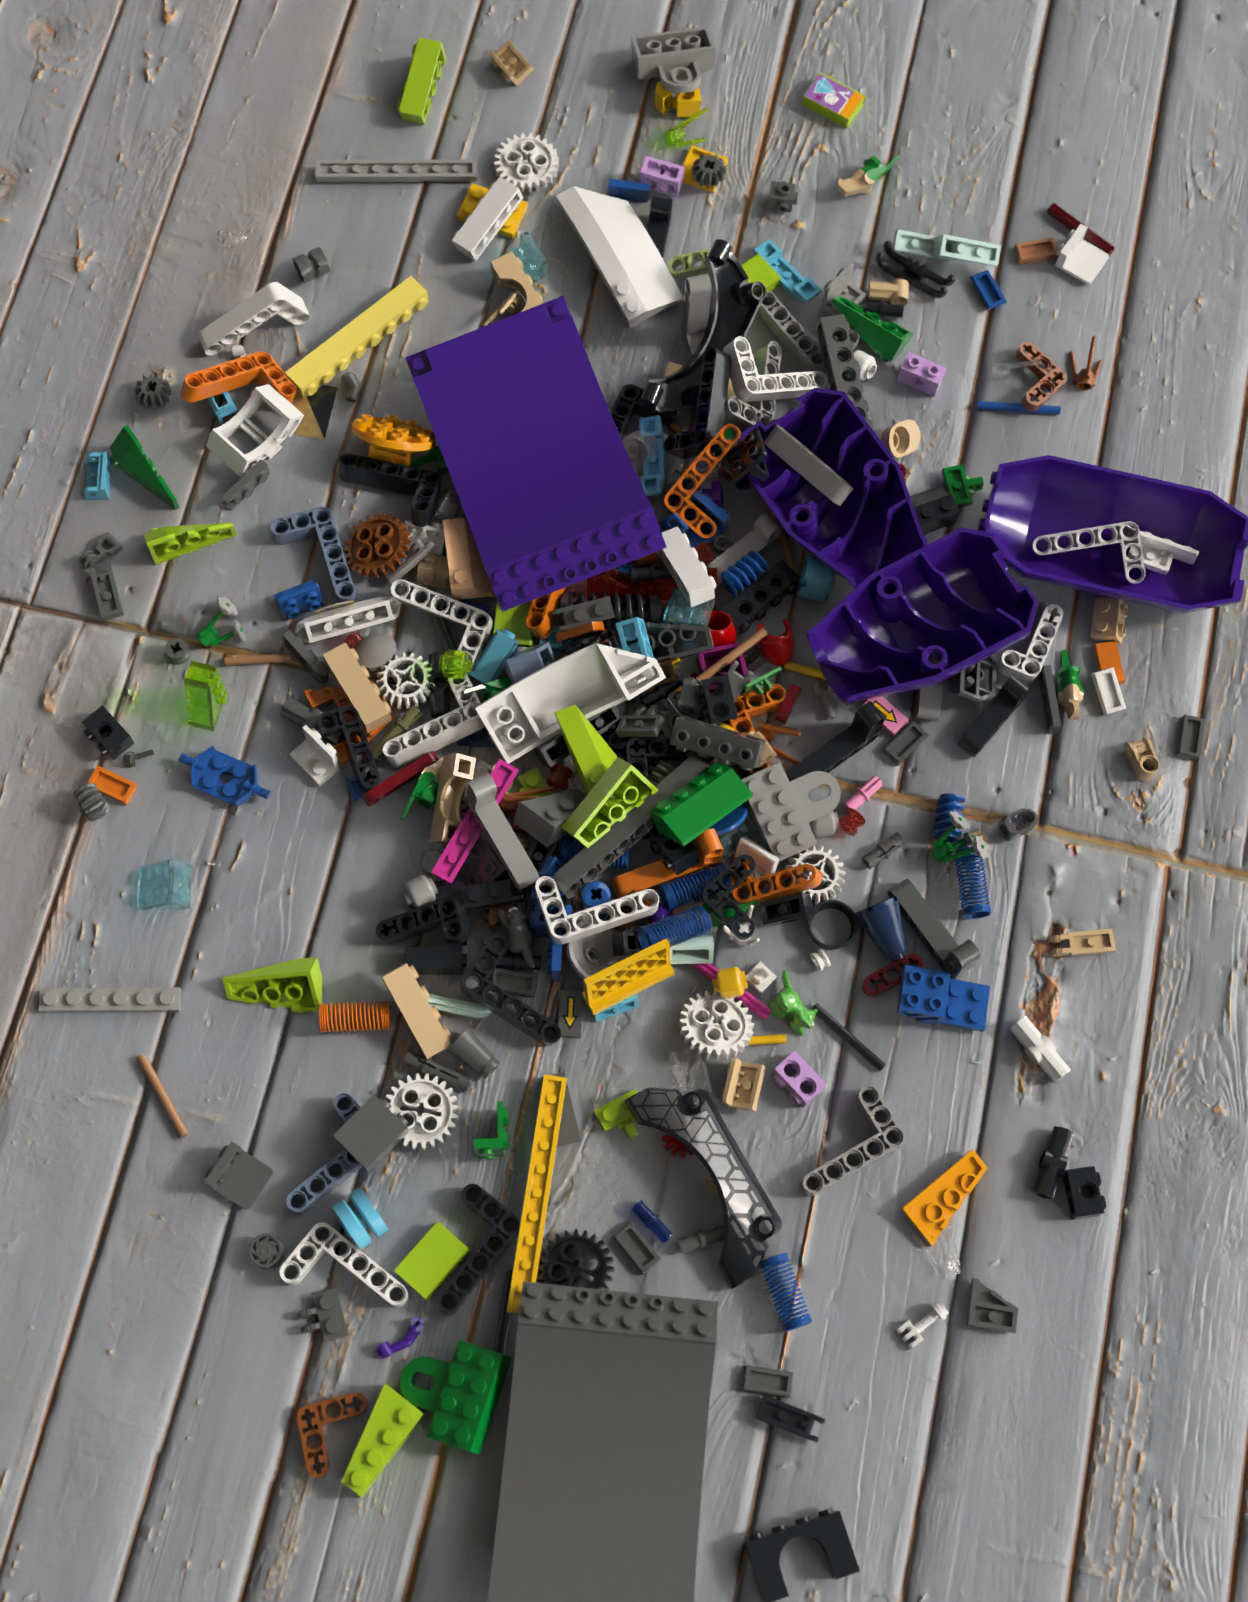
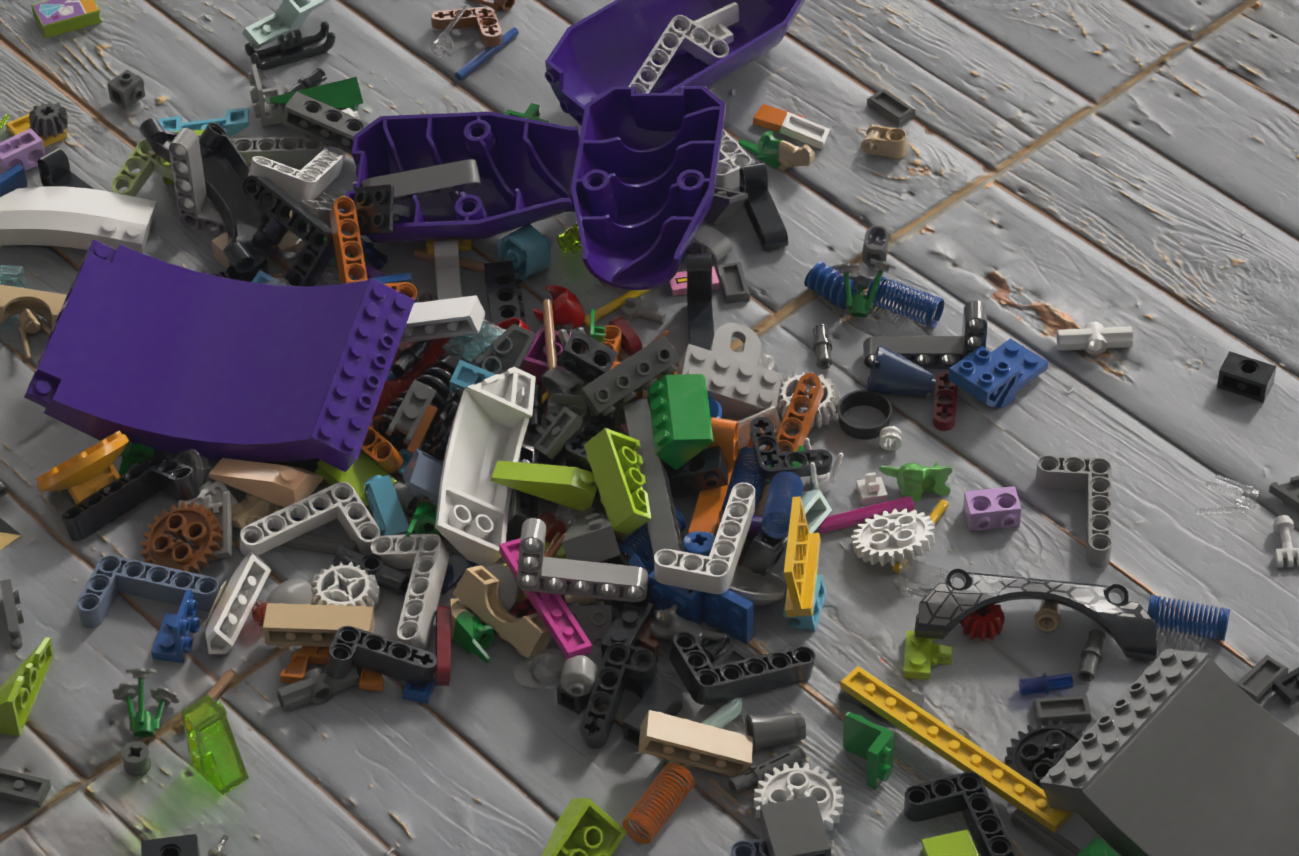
camera: 50 degrees left, 25 degrees down
blue plate [178,746,271,807] -> none
dark grey hinge [283,630,329,684] -> none
white bracket [289,725,340,787] -> none
olive pin [371,705,422,763] -> none
clear neon green head [439,649,472,679] -> none
dark grey tile [558,990,583,1038] -> none
yellow head [713,967,748,999] -> none
blue piece [721,551,769,597] -> none
tan bracket [721,1058,766,1112] -> none
black brick [759,893,815,926] -> none
black bar [811,1003,886,1071] -> none
animal [837,155,899,197] -> none
clear red wheel [839,808,866,836] -> none
bright pink axle [843,776,882,814] -> none
tan piece [868,279,909,306] -> none
lavender brick [897,352,947,397] -> none
light orange wing [900,1149,987,1246] -> none
blue tile [970,270,1007,310] -> none
black piece [1032,1126,1074,1200] -> none
dark grey tile [1038,665,1061,734] -> none
tan hinge [1049,929,1116,957] -> none
tan bracket [1090,597,1128,644] -> none

